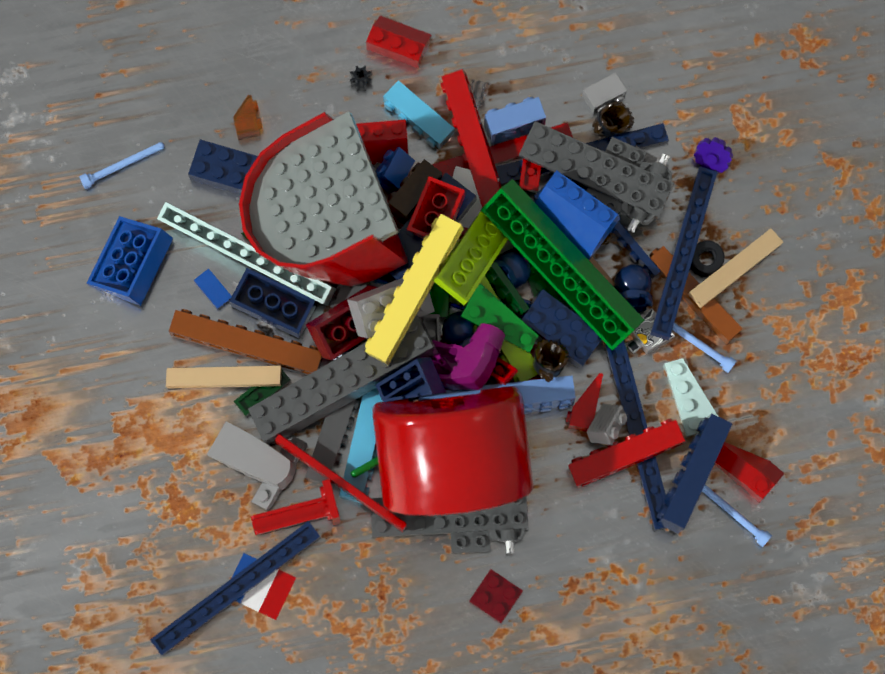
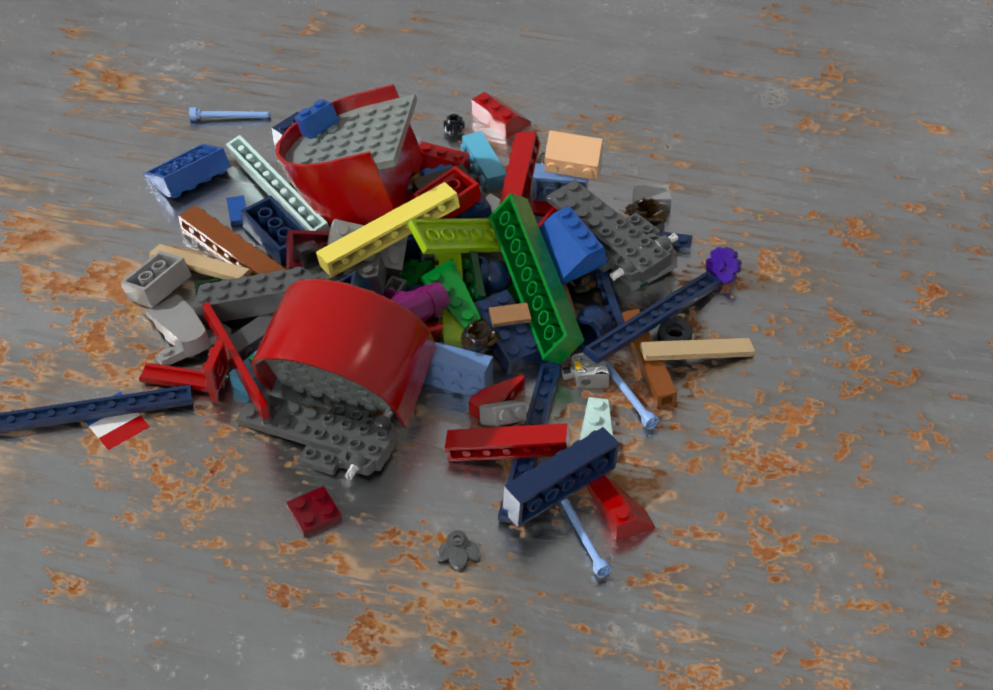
camera: 30 degrees right, 30 degrees down
none -> light grey brick [120,251,192,308]
none -> blue brick [294,99,339,139]
none -> black brick [295,240,320,270]
none -> dark grey plate [437,530,480,572]
none -> medium nougat tile [489,303,531,327]
none -> light nougat slope [545,130,603,180]

